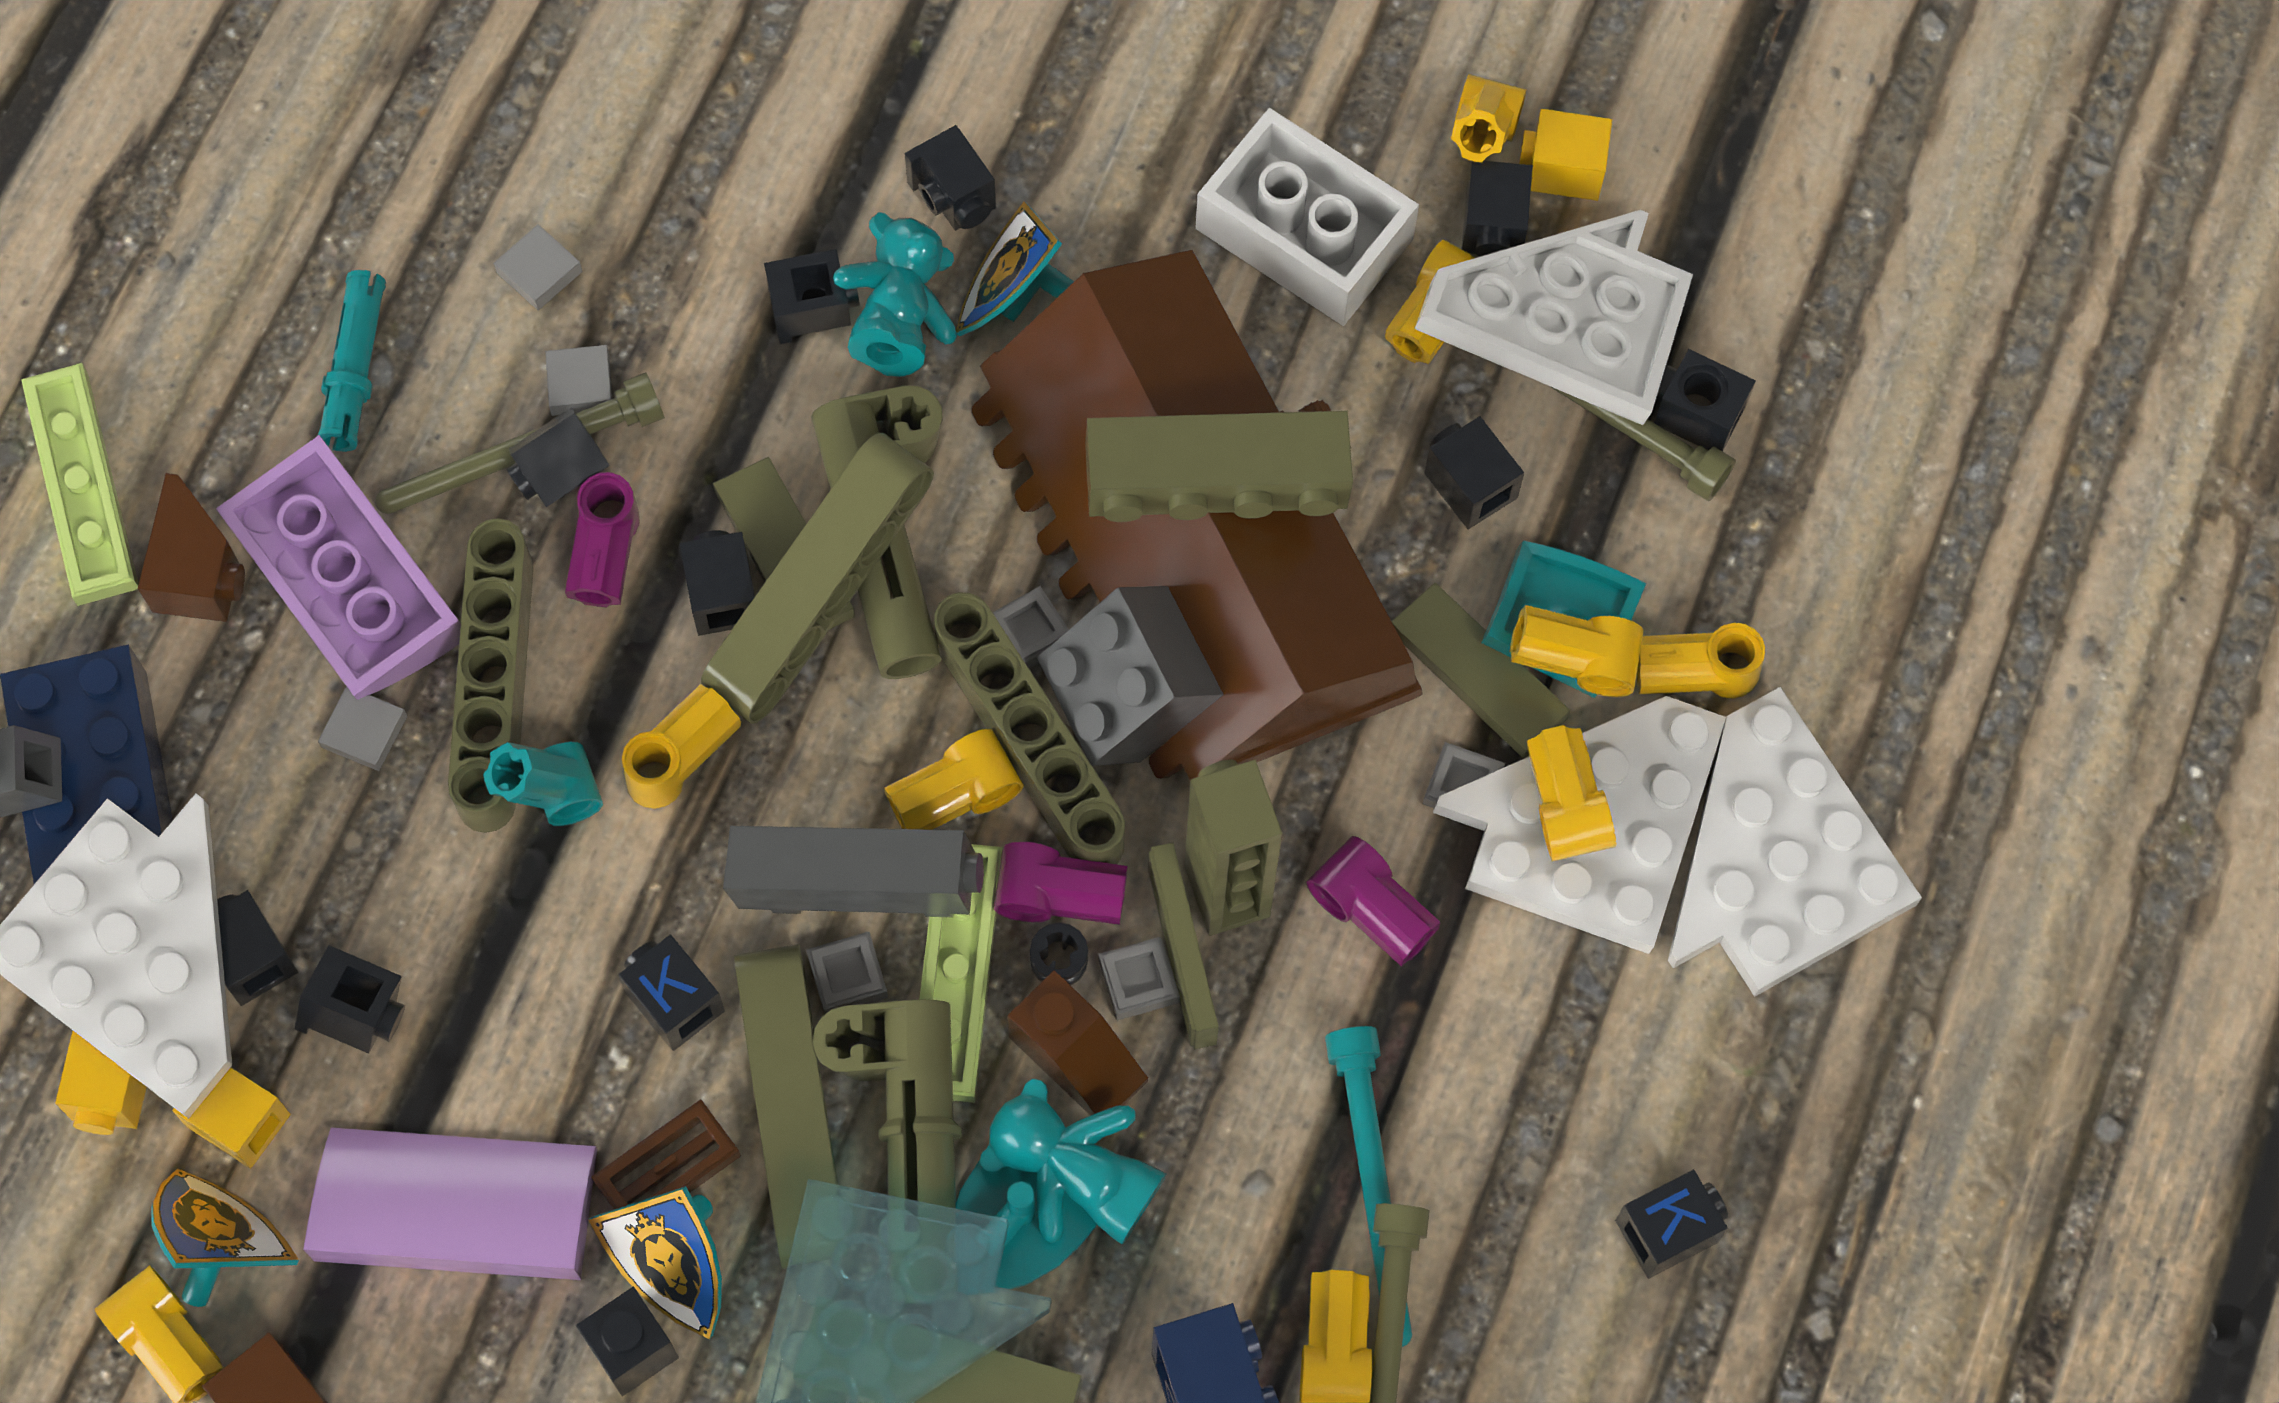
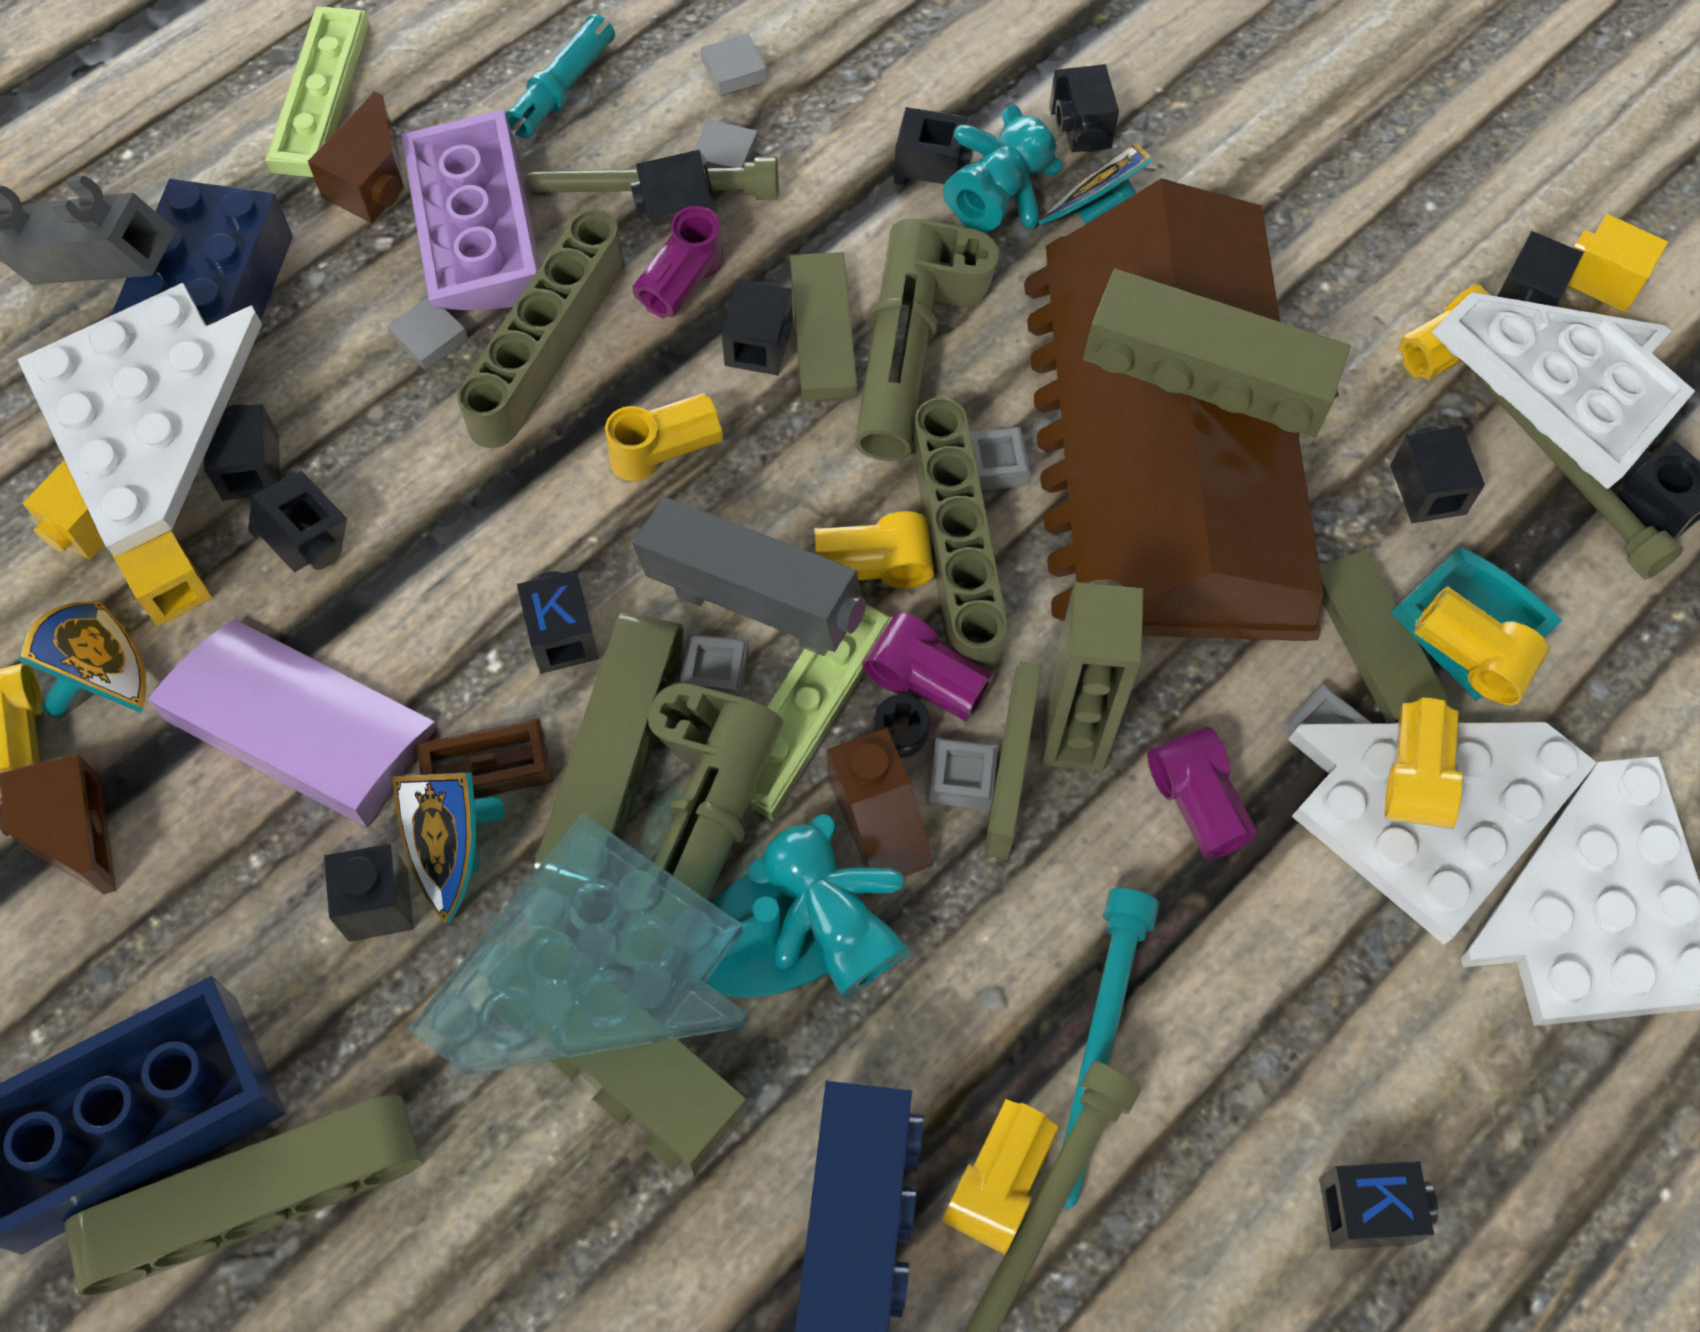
camera: 25 degrees right, 5 degrees down
teal piece [483,742,603,826] -> none
olive beam [701,433,934,724] -> none
dark grey brick [1037,586,1224,766] -> none
white brick [1196,107,1419,326] -> none
yellow piece [1451,74,1527,163] -> none
yellow piece [1636,623,1765,699] -> none

